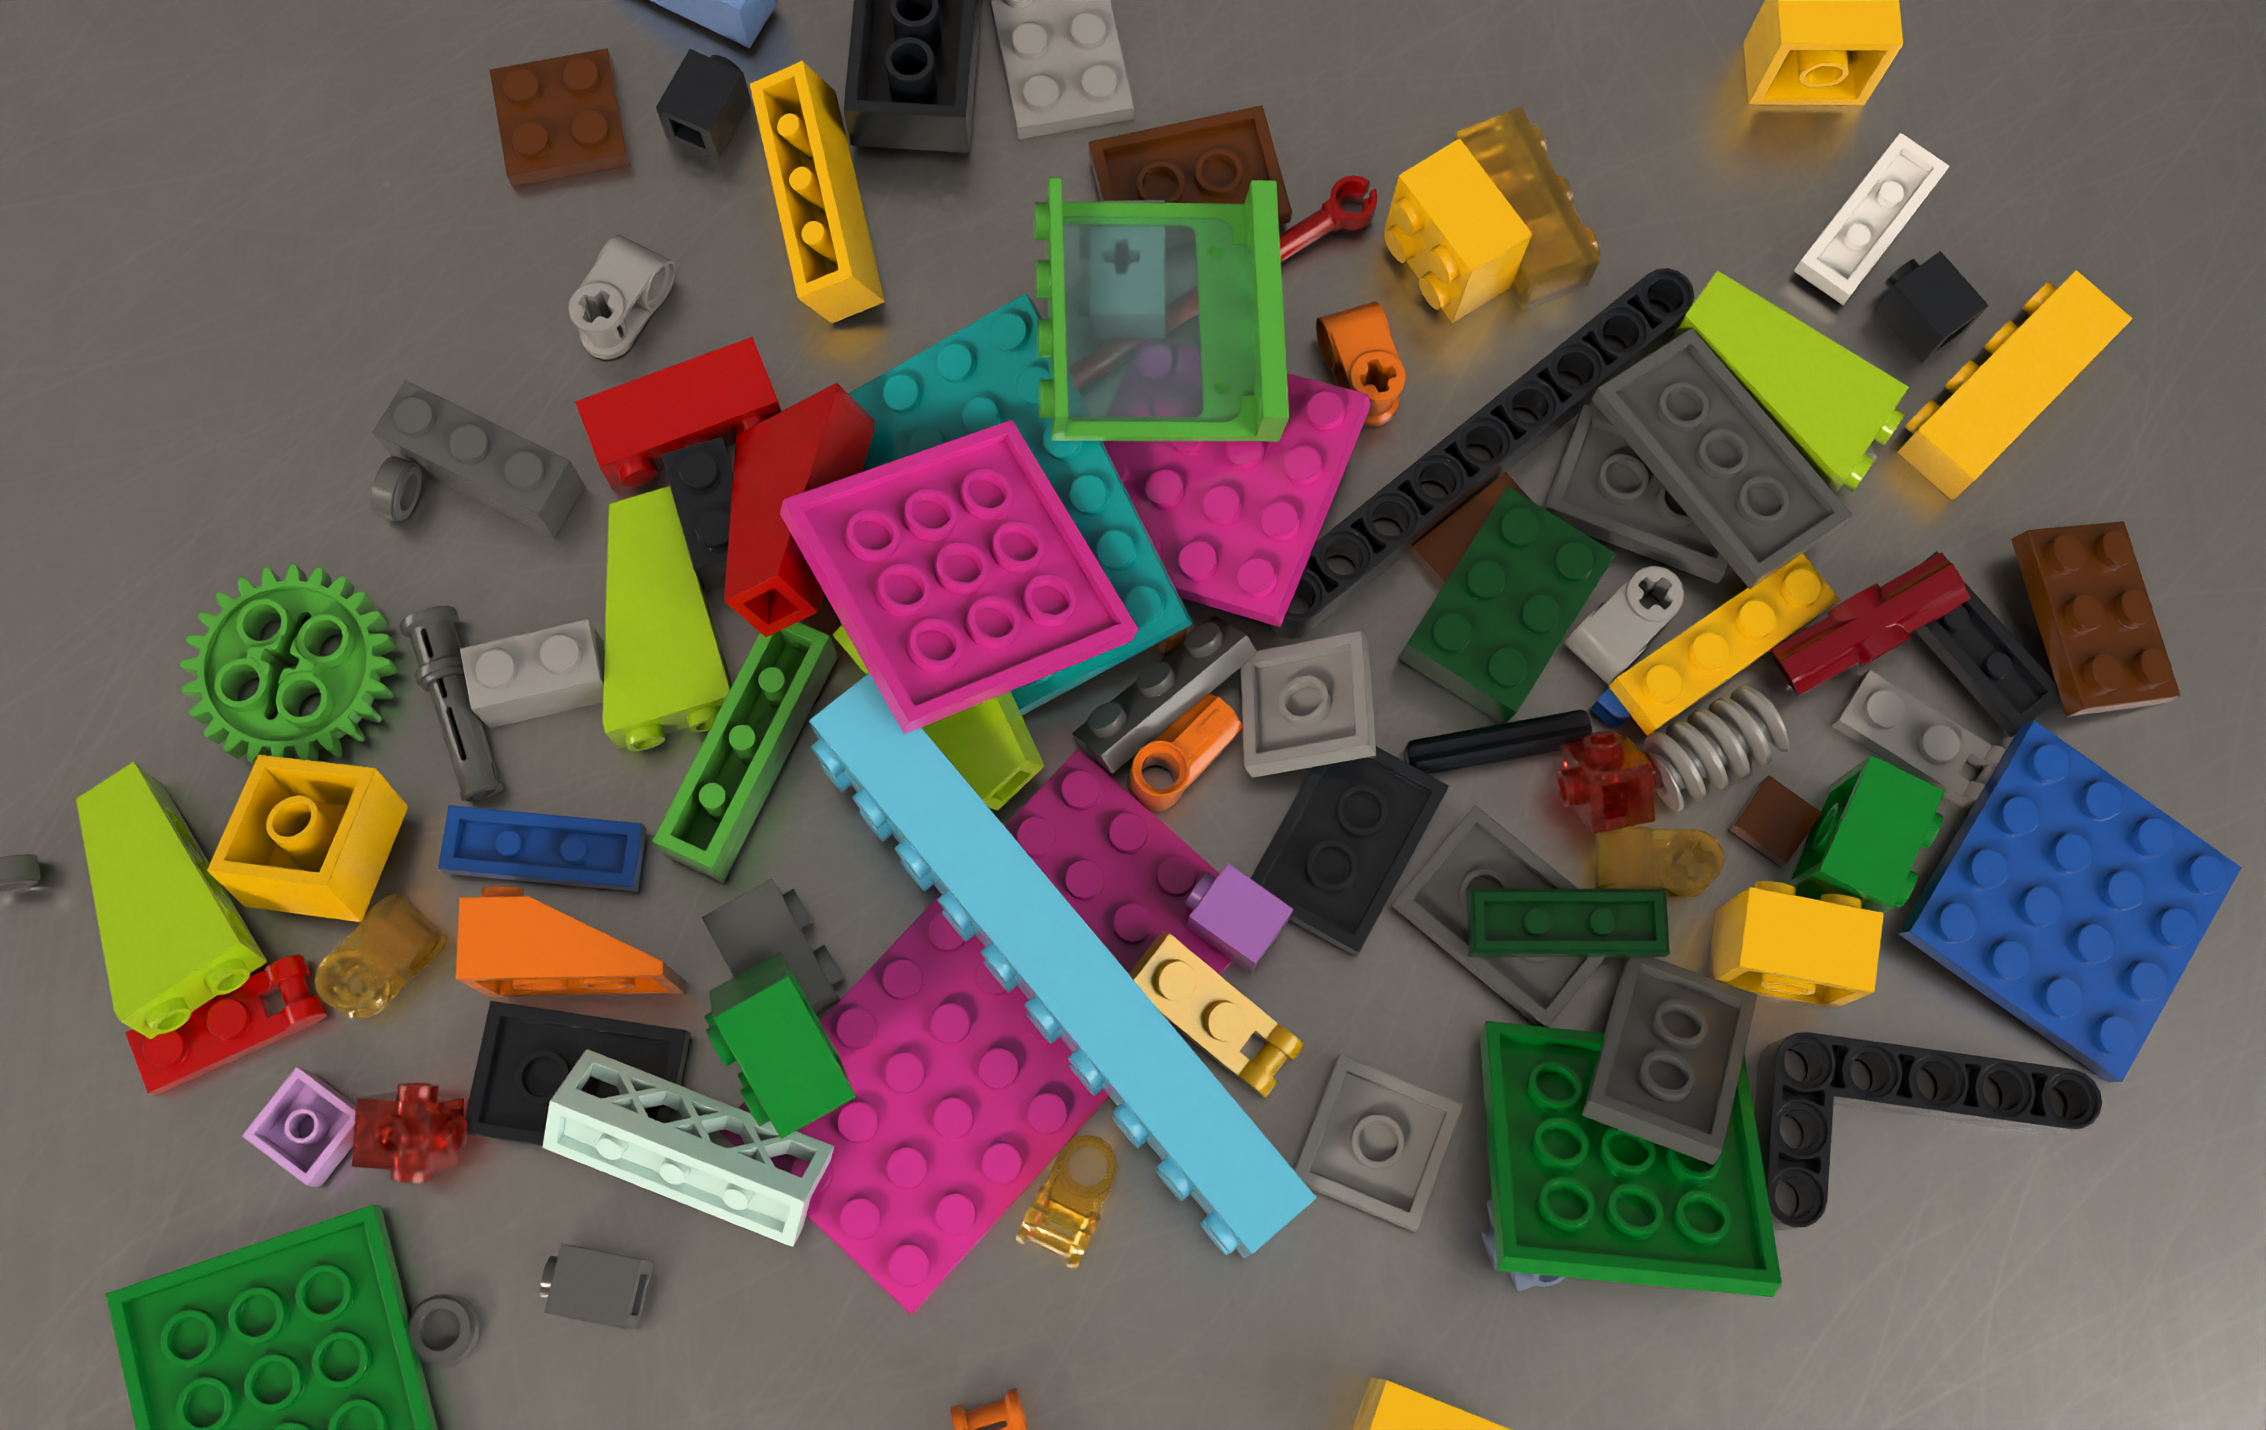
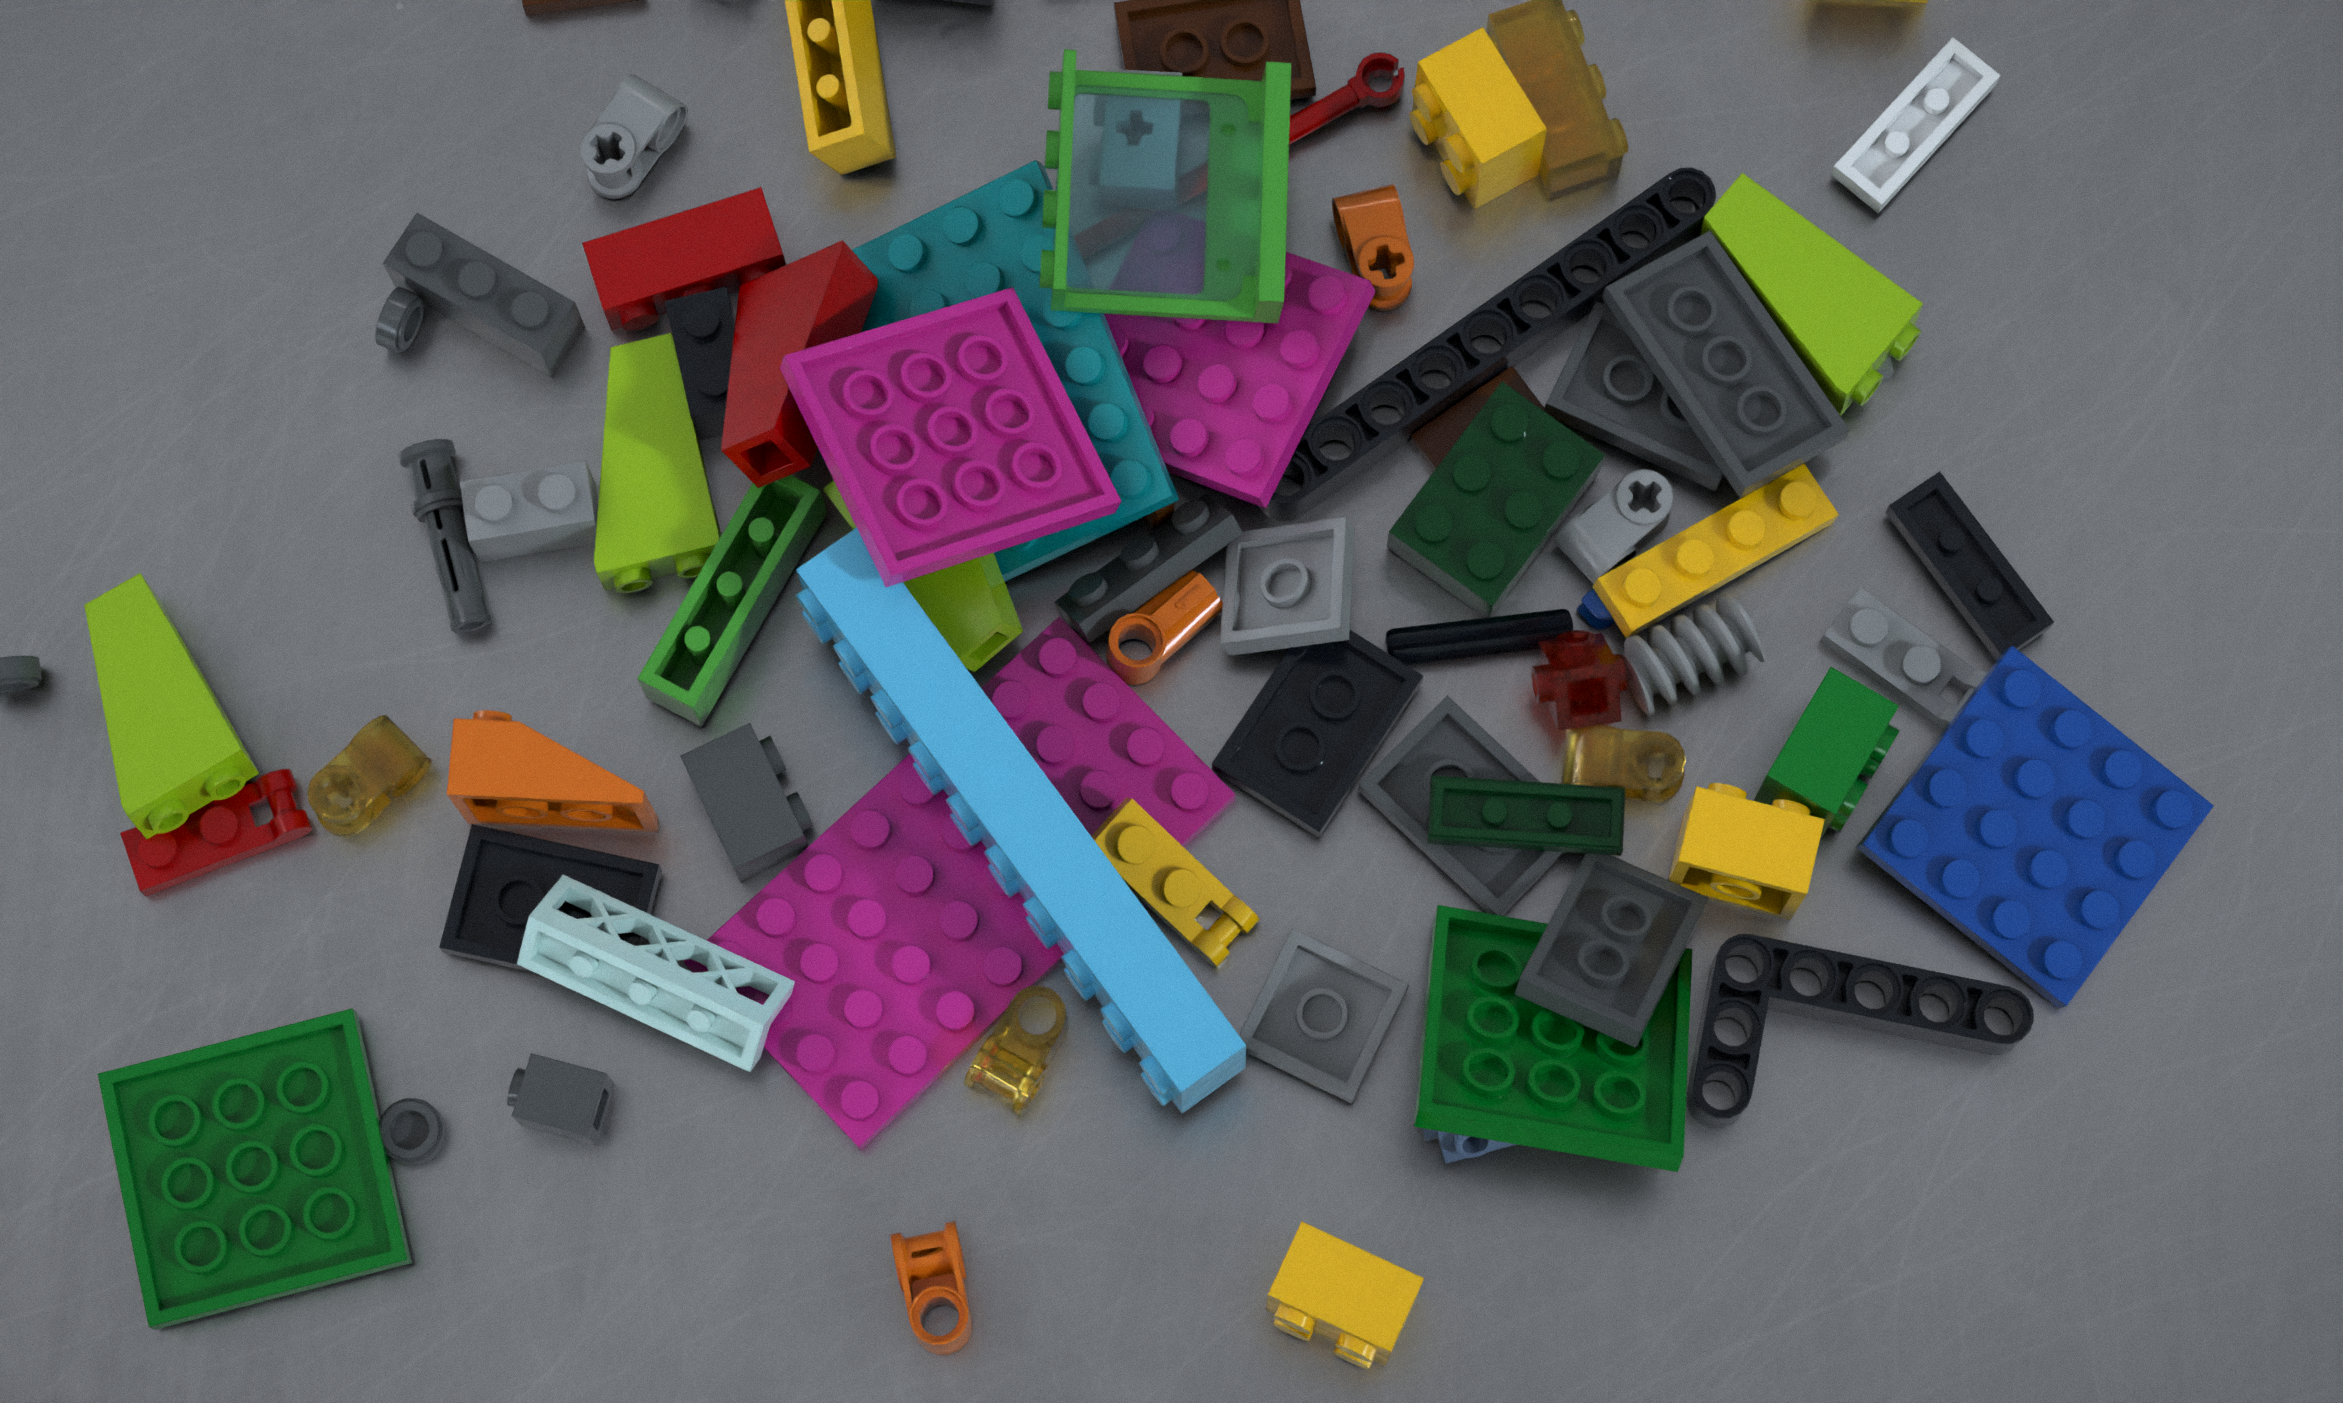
camera: 10 degrees right, 0 degrees up
bright green gear [180,564,399,765] -> none
yellow brick [207,755,408,922] -> none
lavender piece [242,1067,374,1188] -> none
clear red brick [352,1083,468,1183] -> none
blue plate [438,805,647,892] -> none
green brick [704,951,856,1139] -> none
medium lavender brick [1185,863,1294,973] -> none
reddish brown tile [1729,775,1822,867] -> none
dark red piece [1770,552,1971,697] -> none
black brick [1875,251,1989,363] -> none
yellow brick [1898,270,2133,501] -> none
reddish brown plate [2011,521,2181,717] -> none

